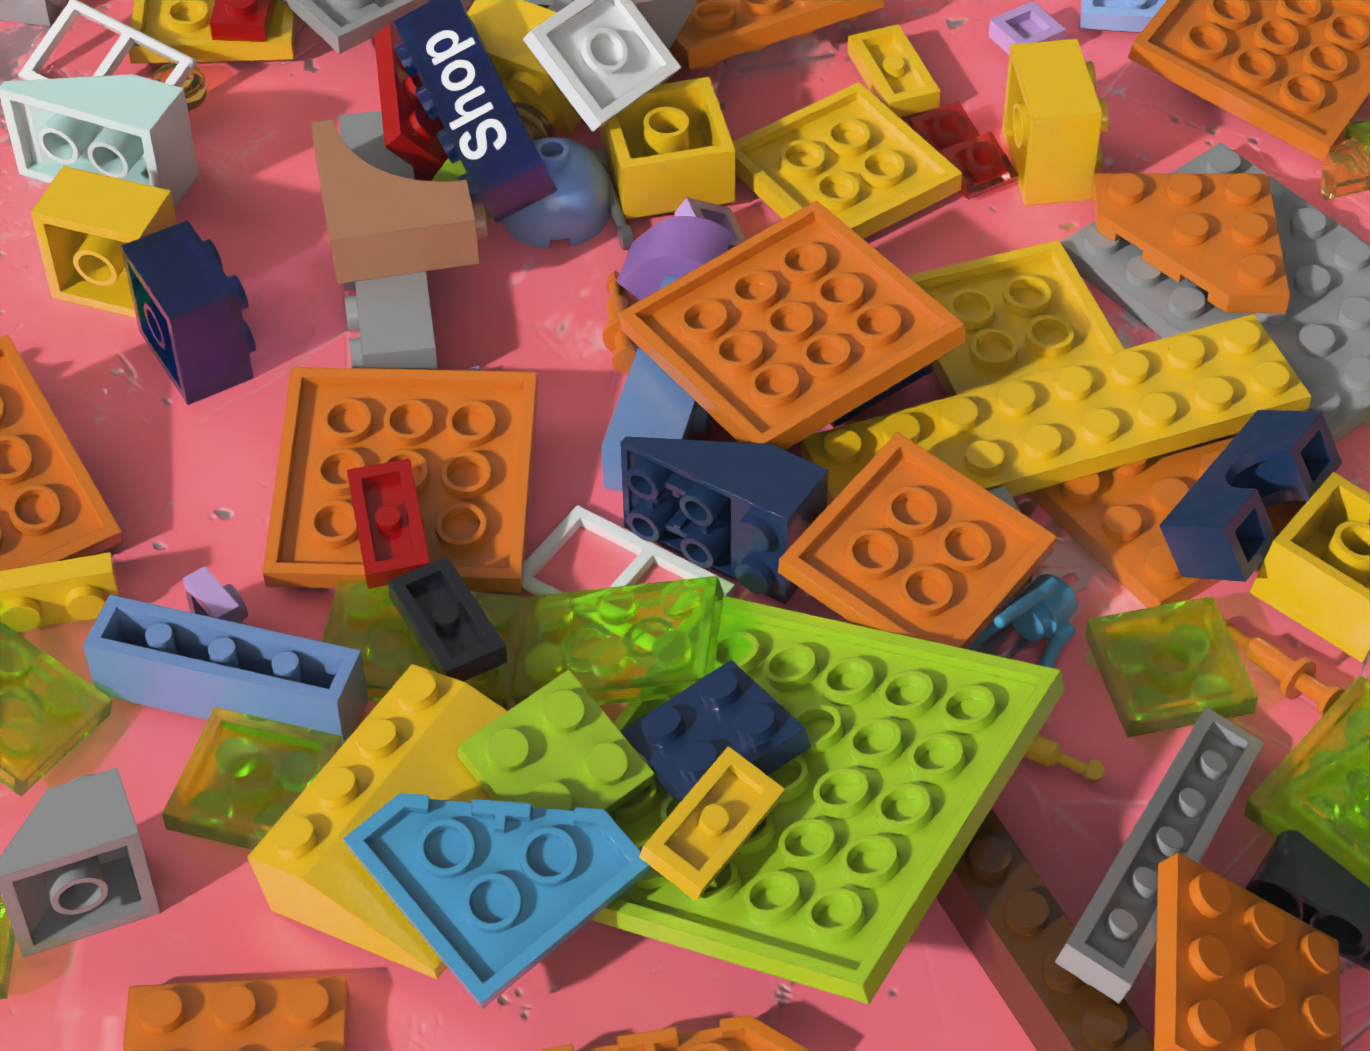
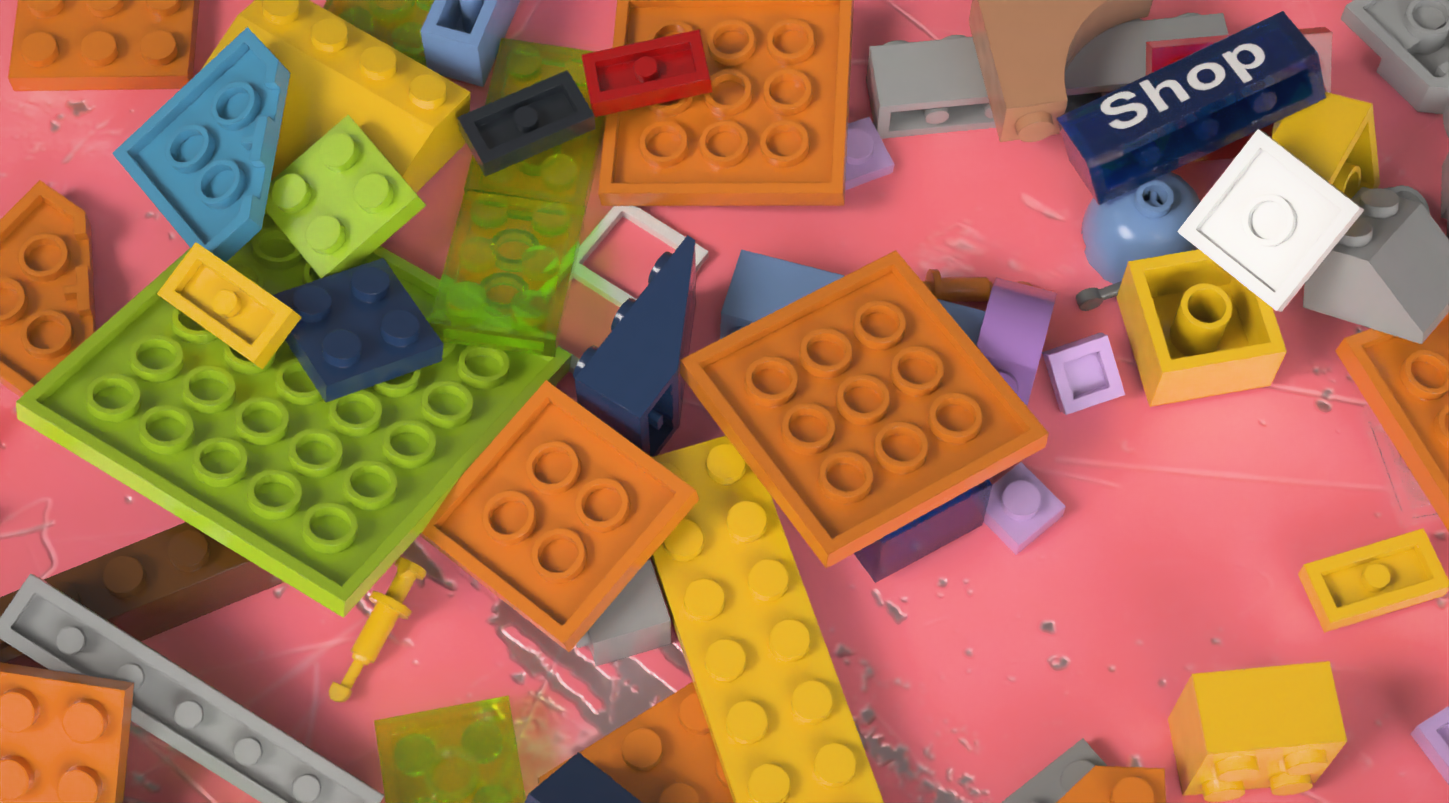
camera: 90 degrees right, 15 degrees up
yellow plate [733,82,962,239] -> none
yellow plate [908,240,1124,397] -> none
clear red slope [909,100,1019,200] -> none
dark azure plant [968,574,1078,668] -> none

